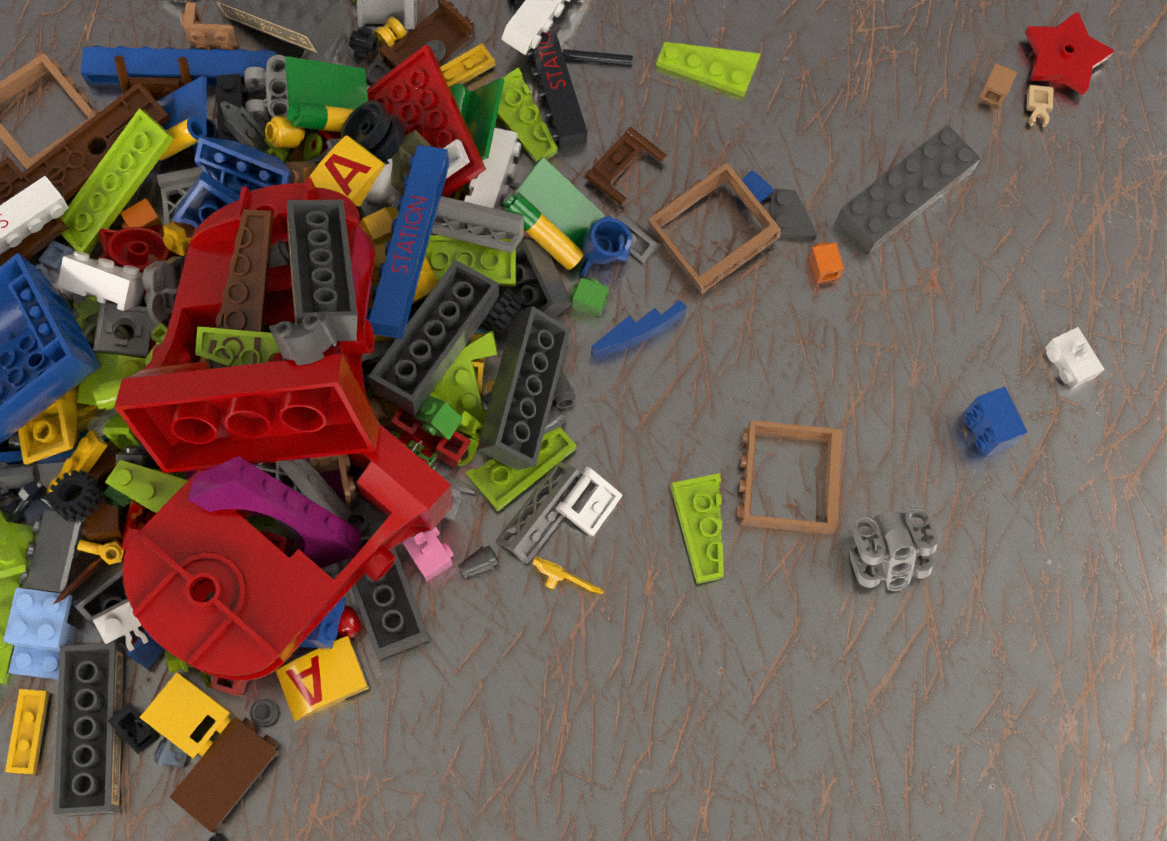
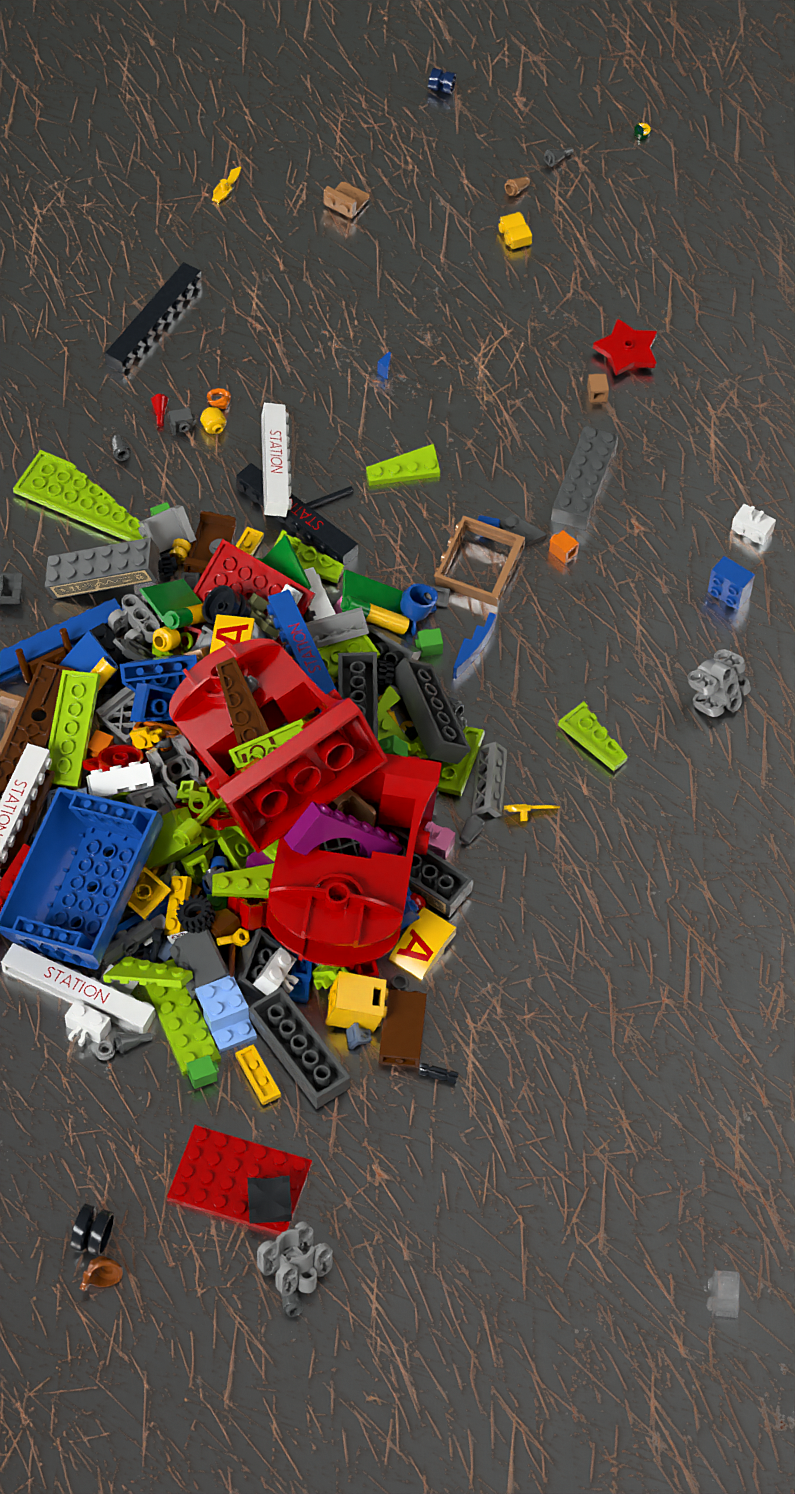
camera: 30 degrees left, 15 degrees down
black slope [108,702,159,754] -> none
dark grey tile [162,256,183,289] -> none
medium nougat bracket [181,2,240,50] -> none
dark grey cylinder [269,311,338,365] -> none
dark grey brick [287,200,358,341] -> none
white plate [556,467,622,536] -> none
reddish brown plate [584,127,668,206] -> none
medium nougat window [737,420,842,535] -> none
tan plate [1026,85,1053,127] -> none

